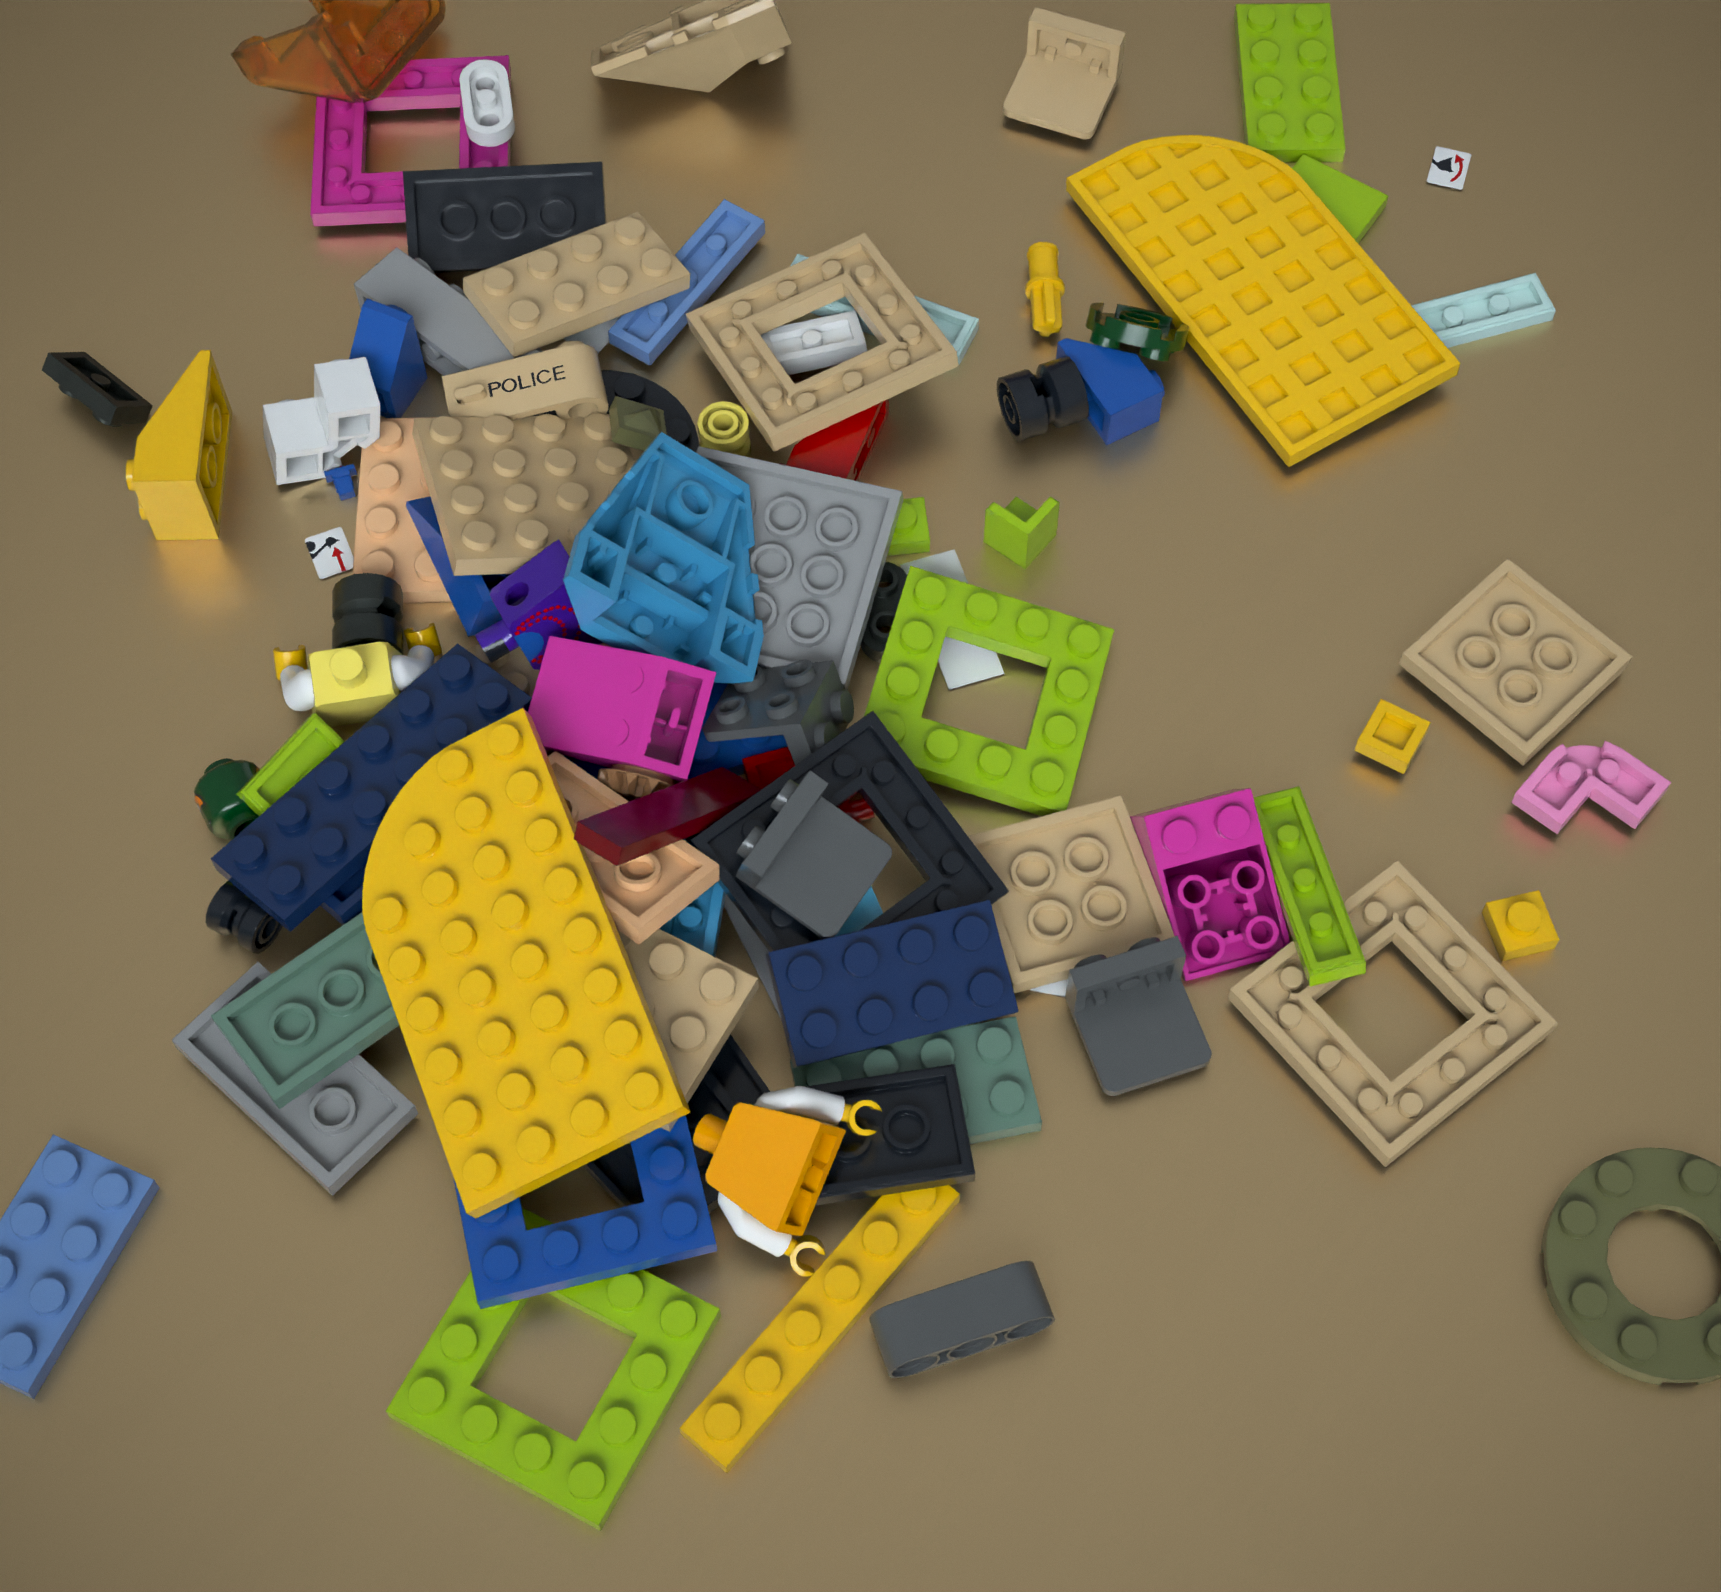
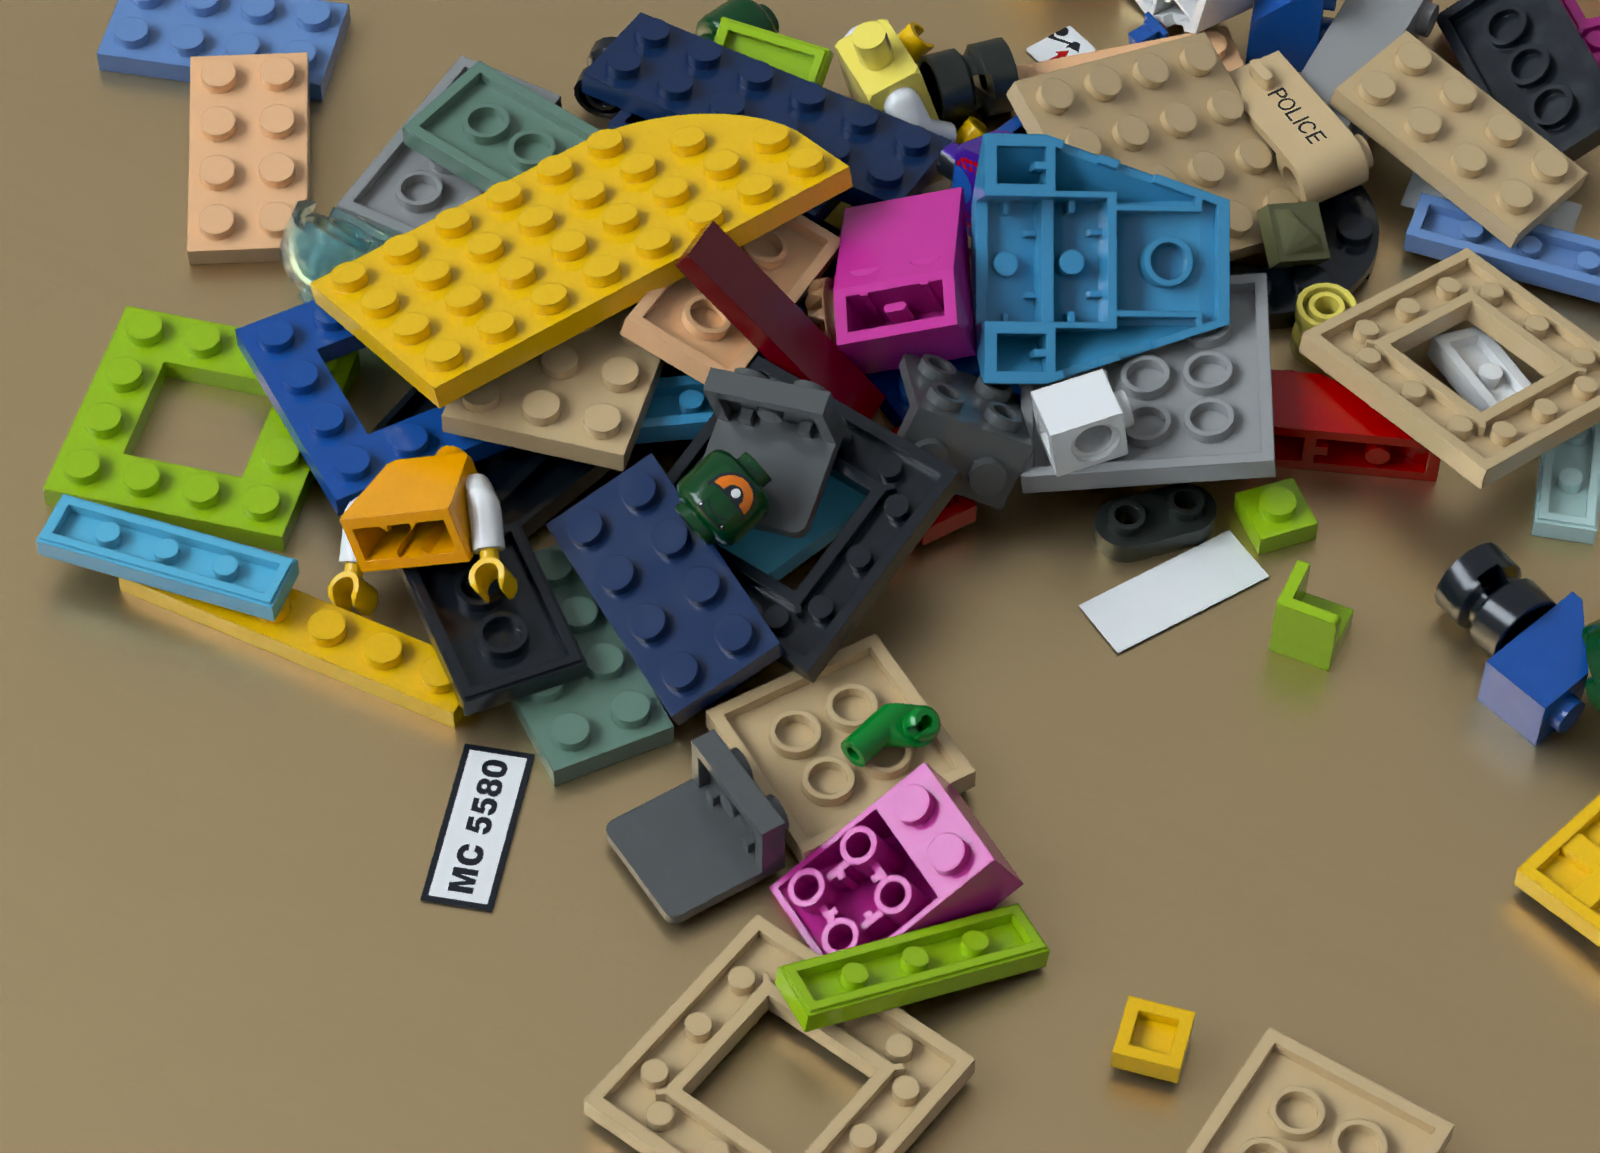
camera: 75 degrees right, 10 degrees down
lime plate [864,566,1114,816] -> none
dark grey beam [869,1261,1055,1378] -> none
none -> medium azure tile [36,494,299,622]
none -> light nougat plate [187,52,310,265]
none -> clear light blue cylinder [280,200,391,303]
none -> sticker [420,743,535,911]
none -> dark green head [674,449,772,546]
none -> green arm [841,703,941,767]
none -> white brick [1031,369,1134,477]

